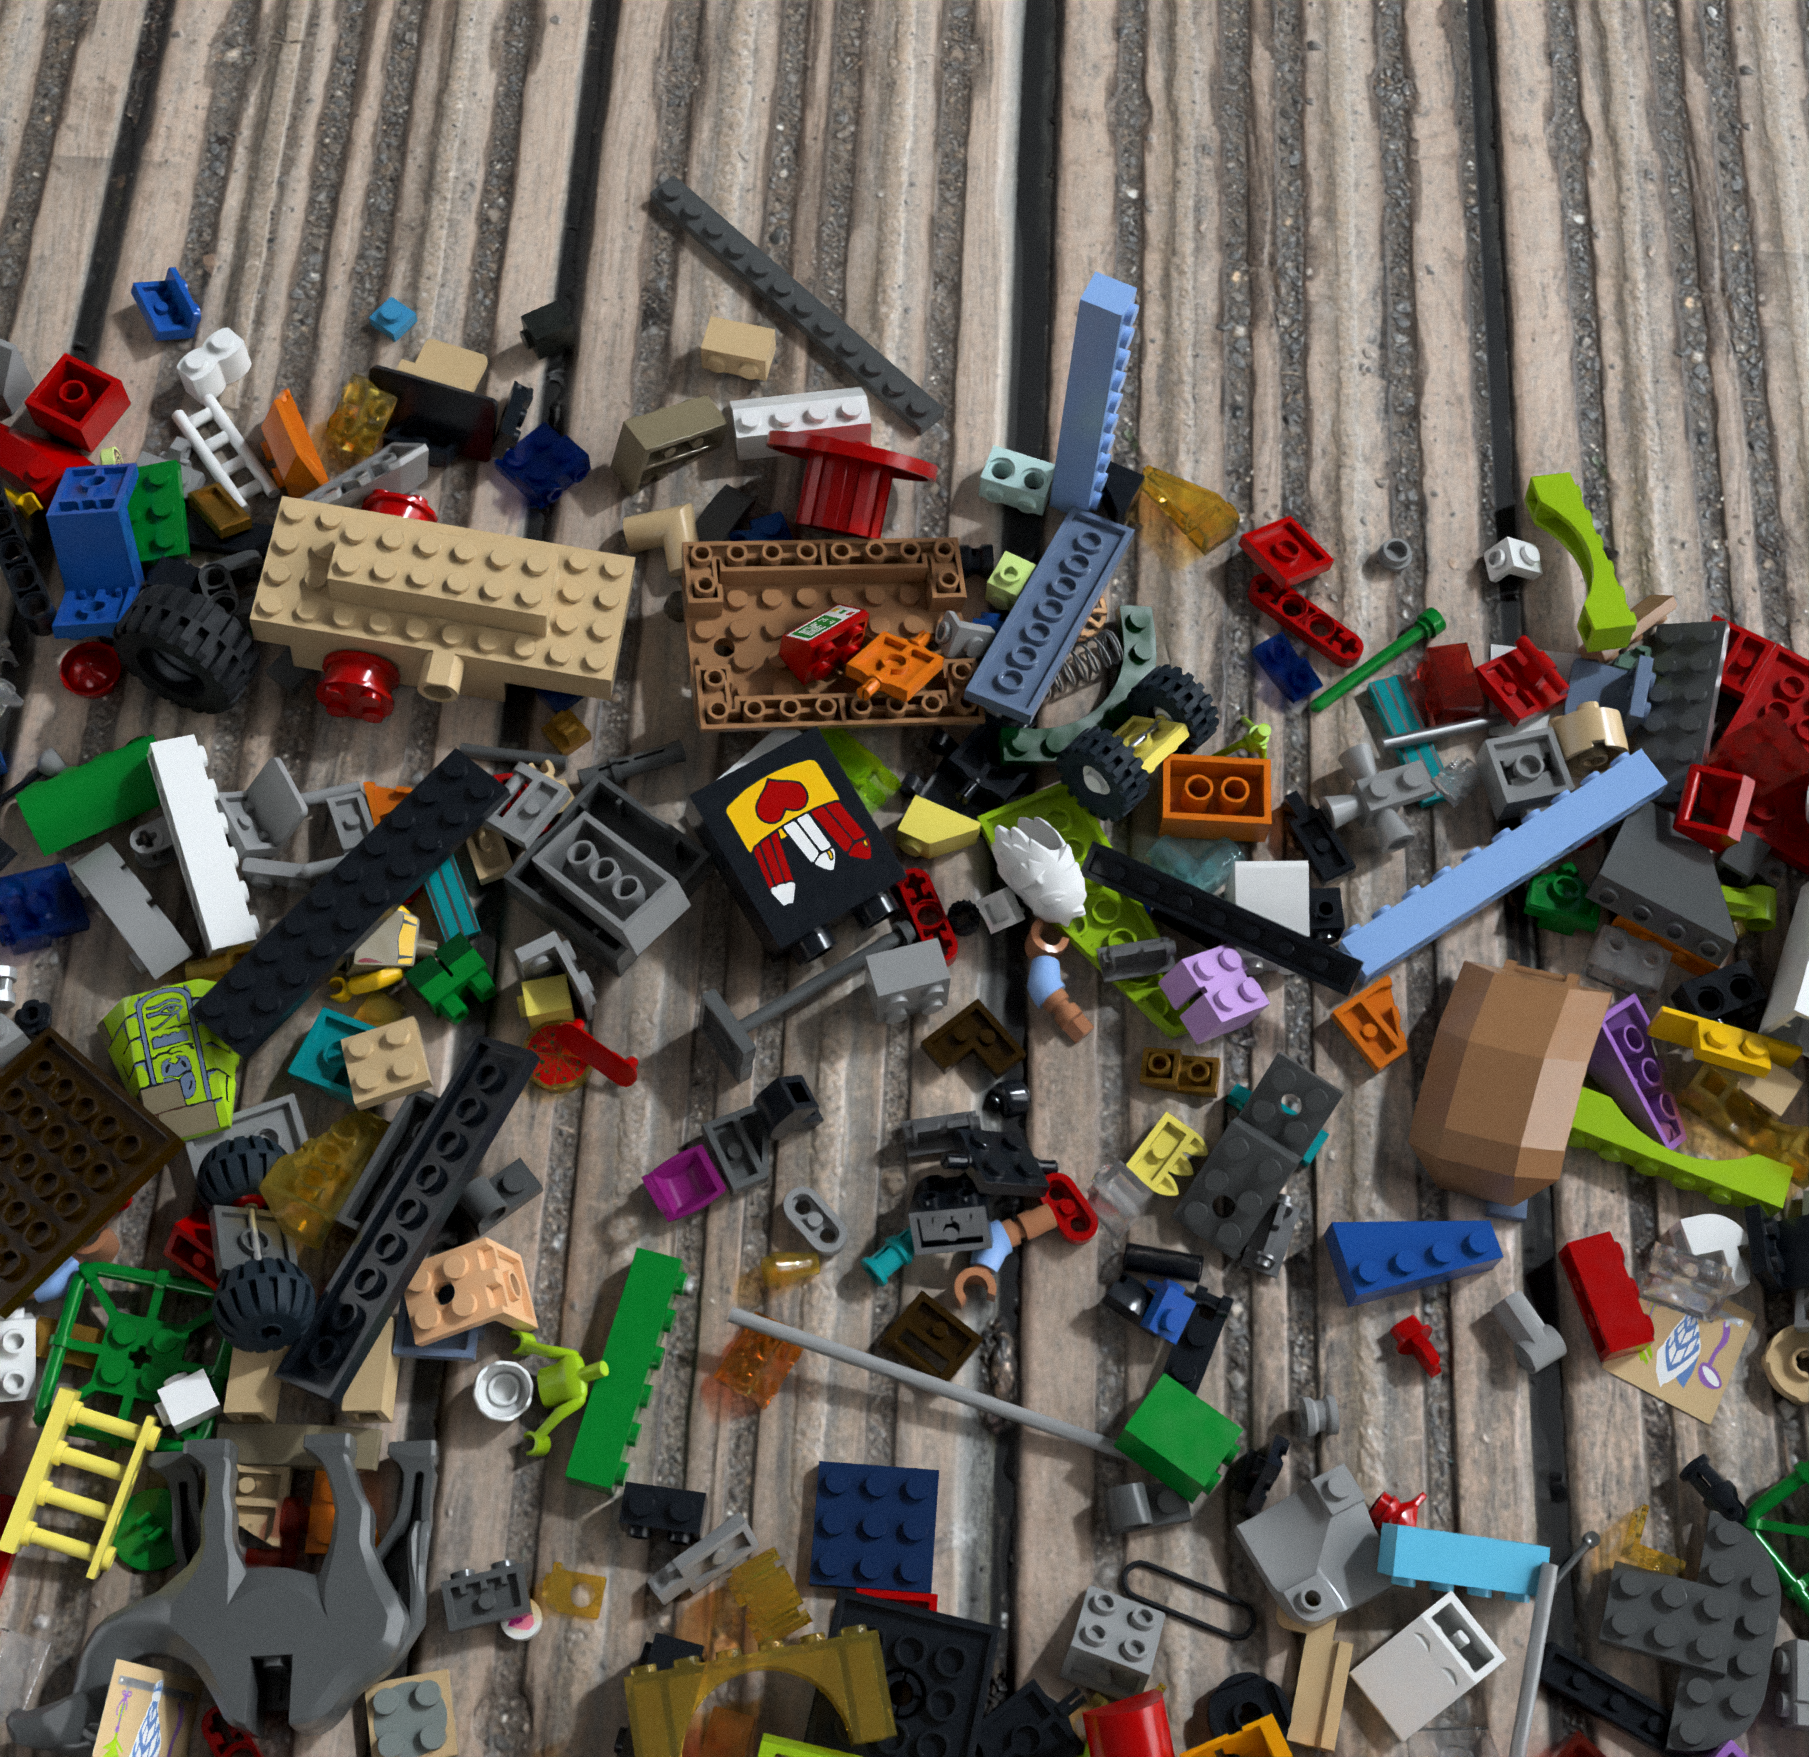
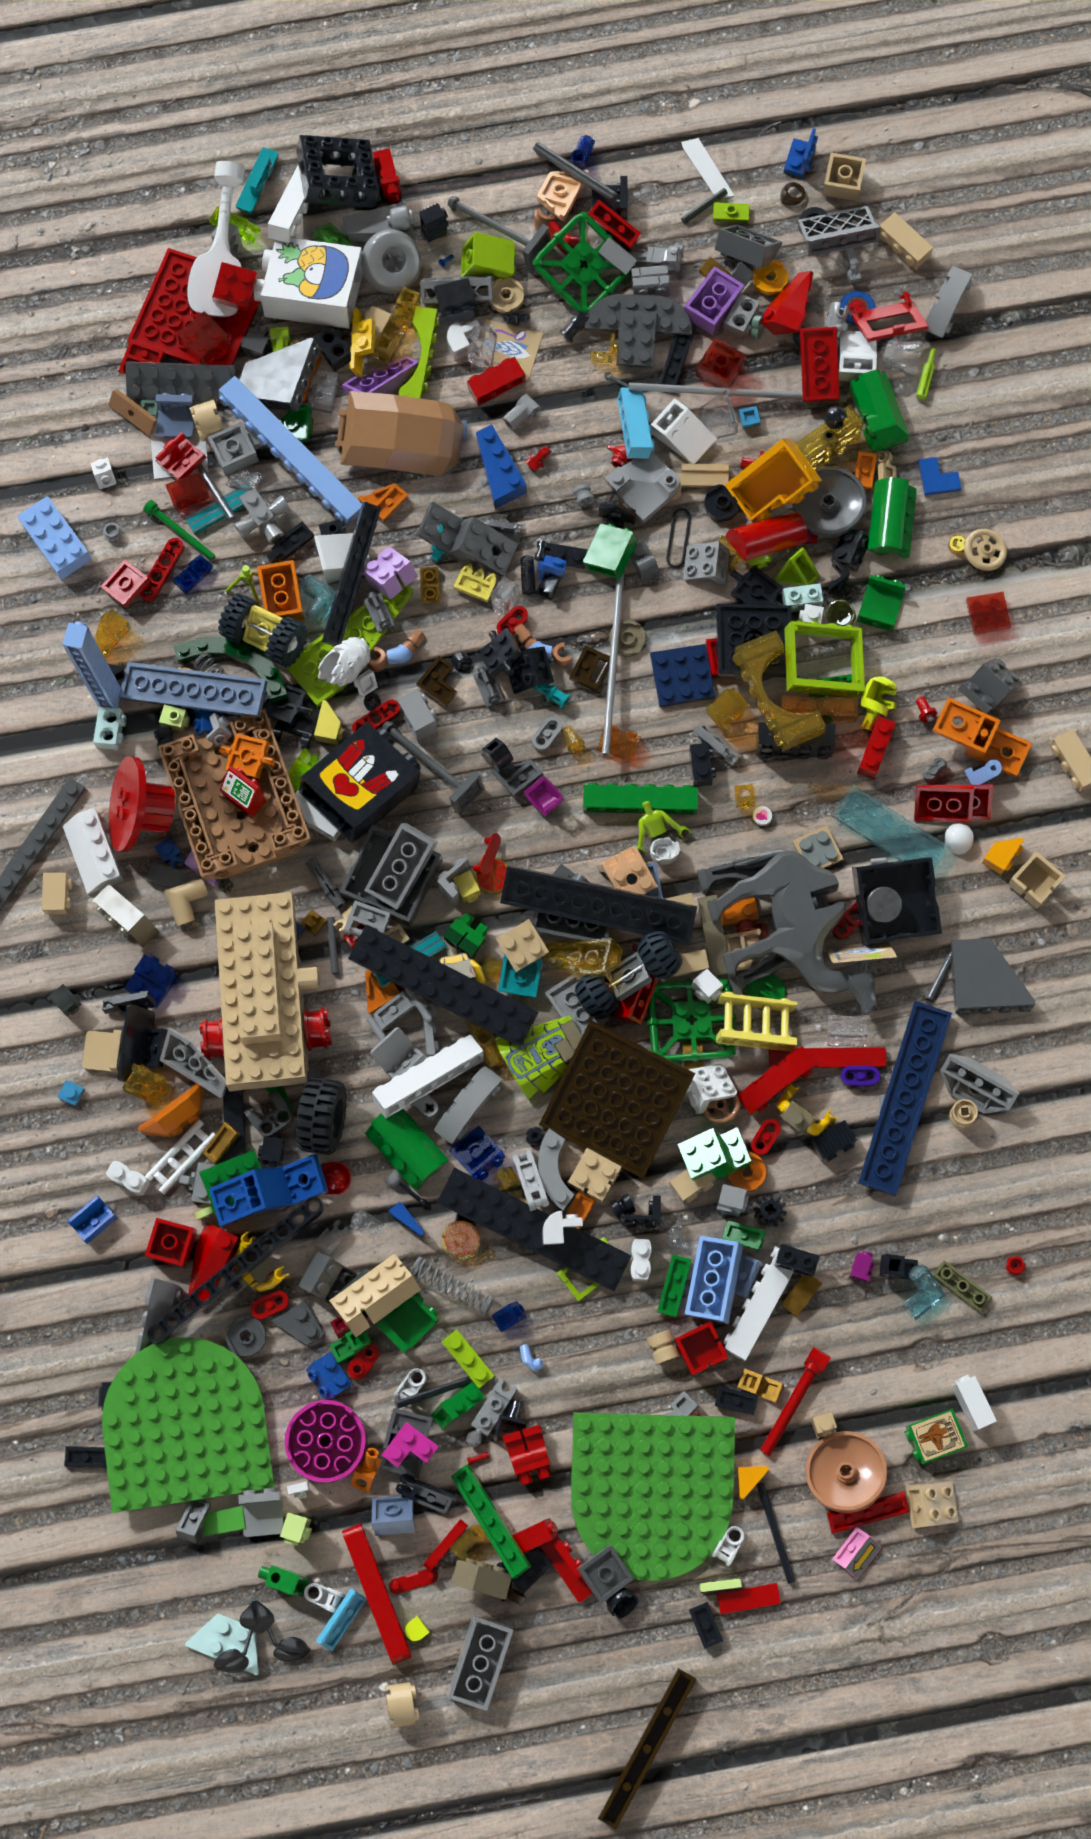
camera: 95 degrees left, 10 degrees up
dark grey bracket [441,1559,533,1634] -> none
lime arch [1524,472,1637,653] -> none
red tile [1672,764,1756,853] -> none
none -> light blue brick [17,496,92,580]
none -> black piece [503,313,531,326]
none -> dark tan tile [609,620,646,657]

